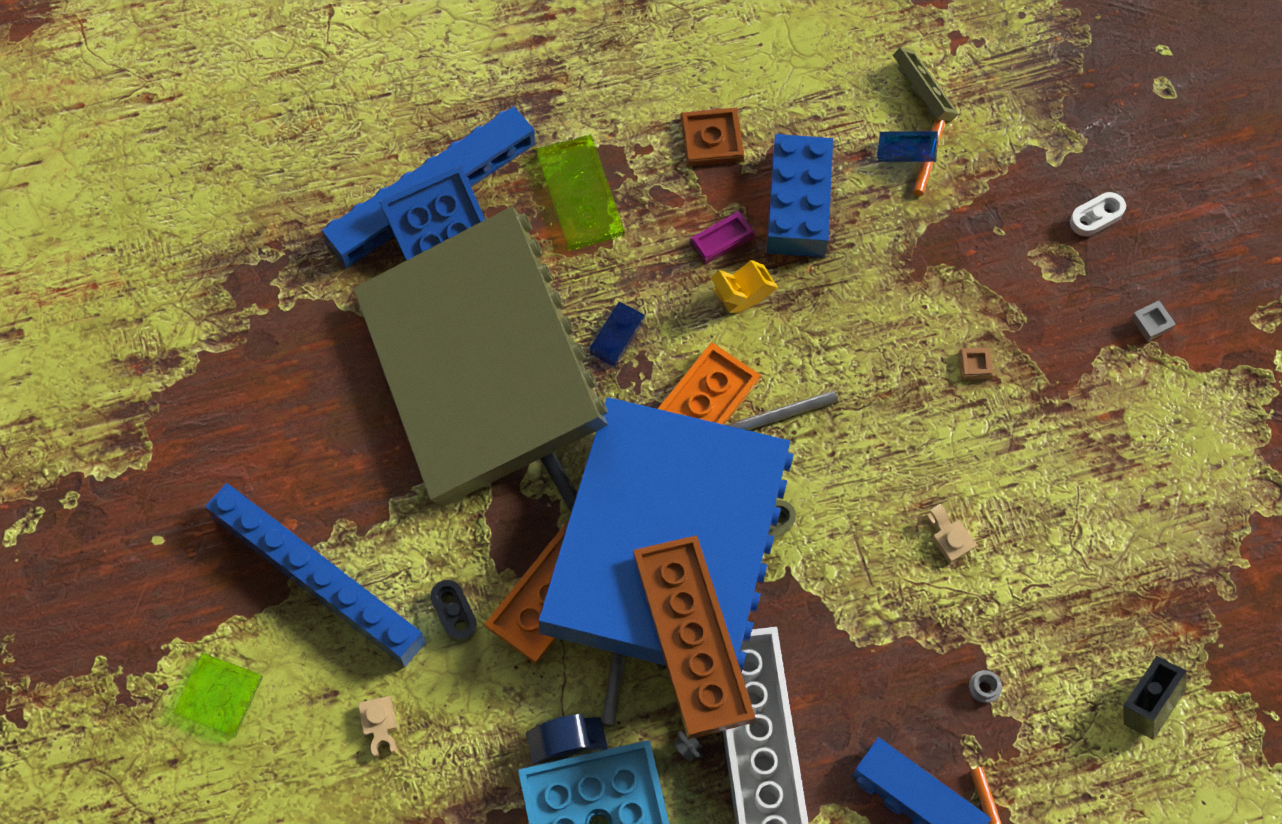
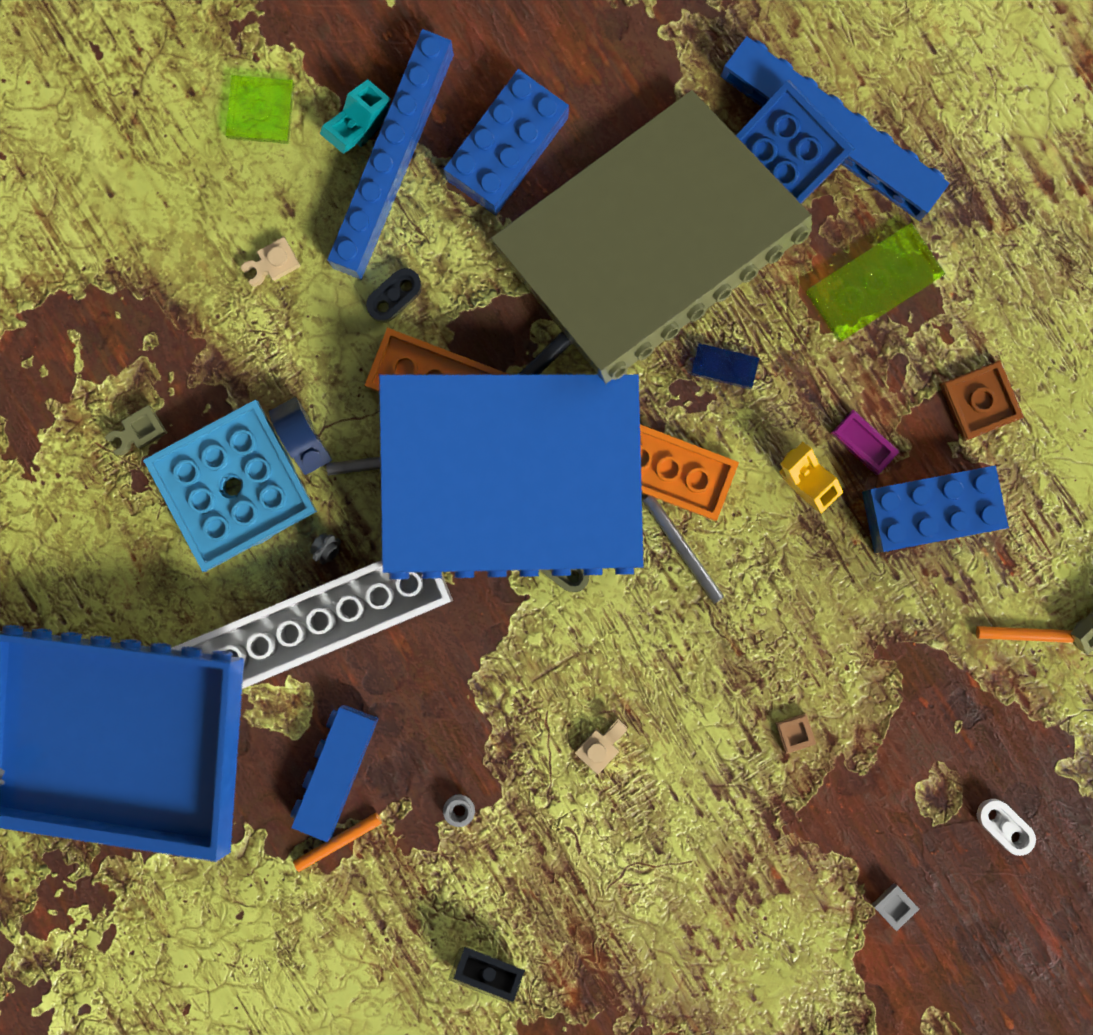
camera: 75 degrees right, 20 degrees up
dark orange plate [633,535,756,739] -> none
clear blue plate [877,131,939,162] -> none
none -> teal brick [320,79,391,154]
none -> blue brick [444,69,569,216]

